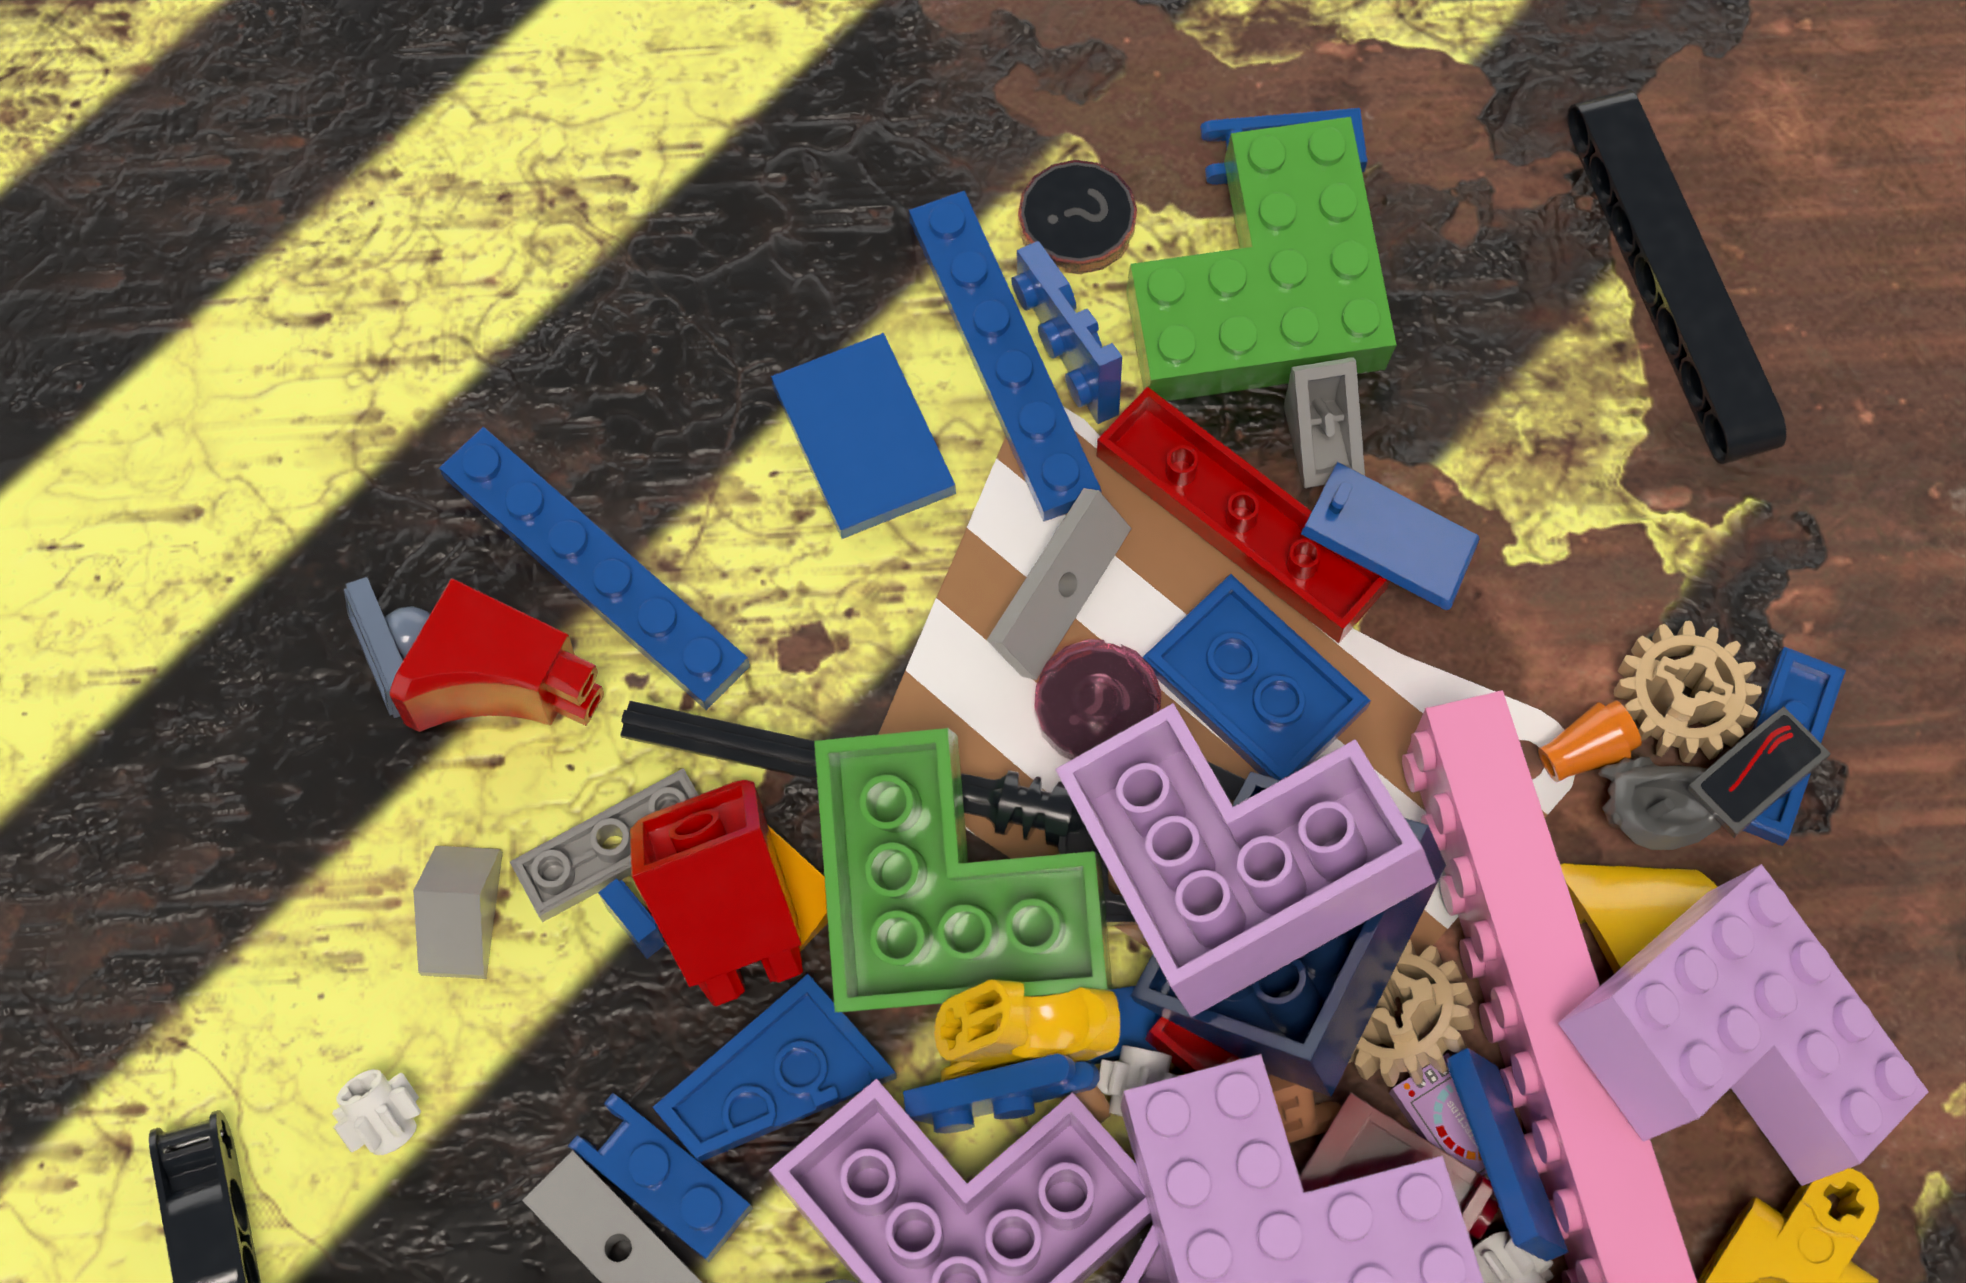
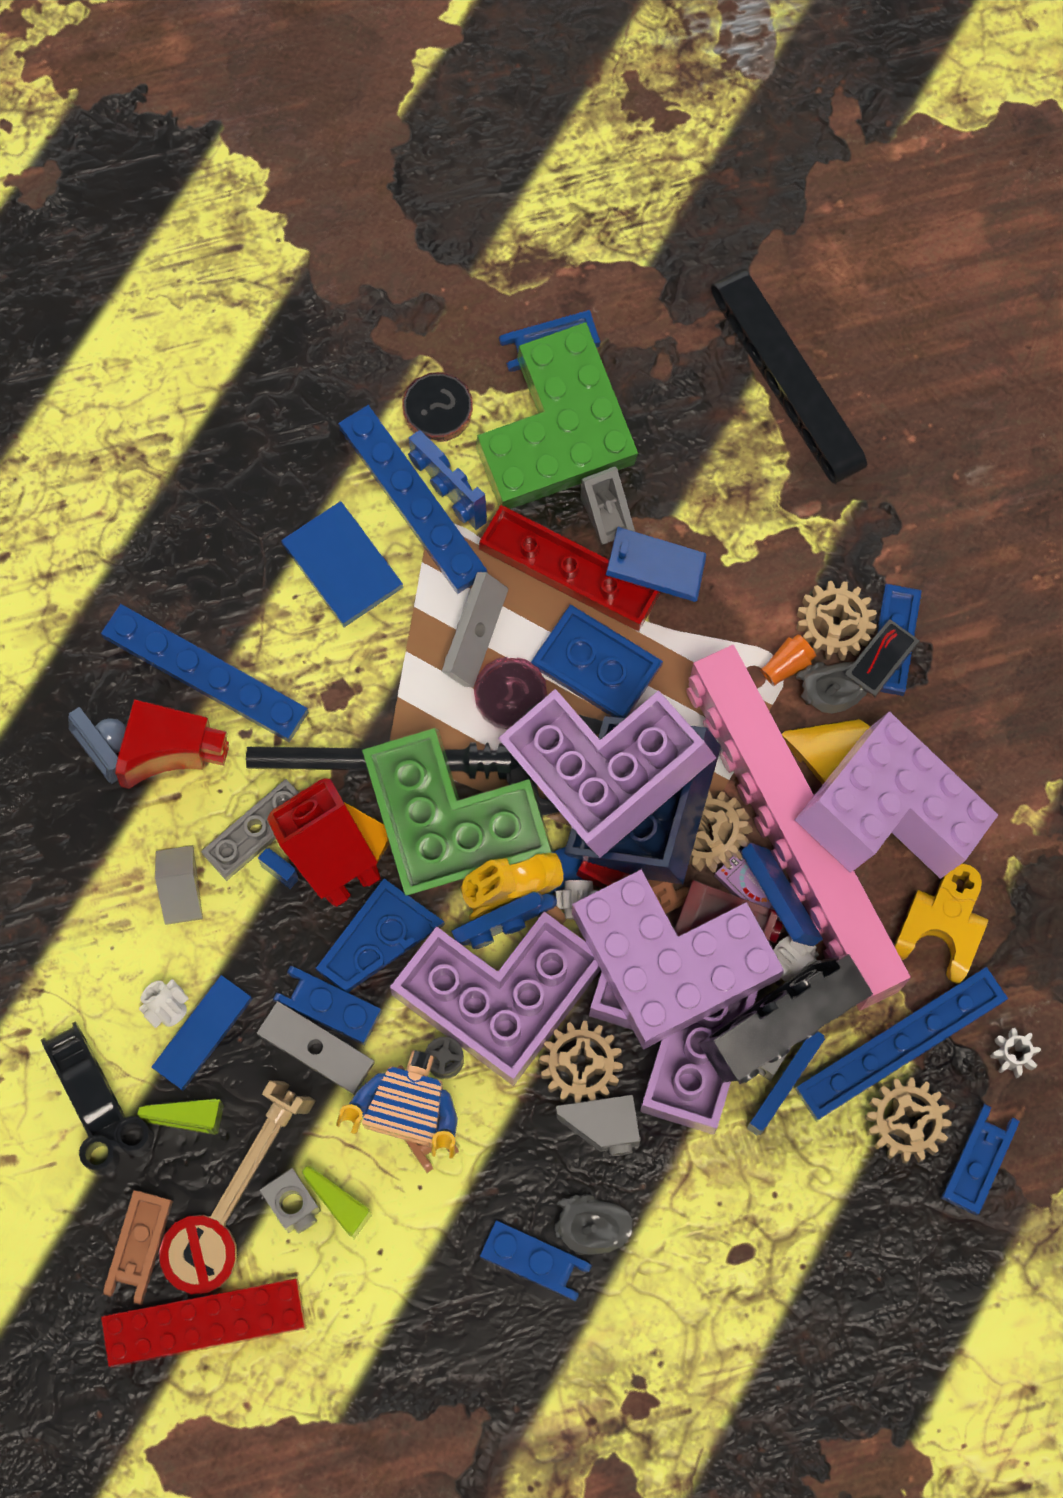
camera: 15 degrees left, 5 degrees up
none -> blue tile [151,975,253,1091]

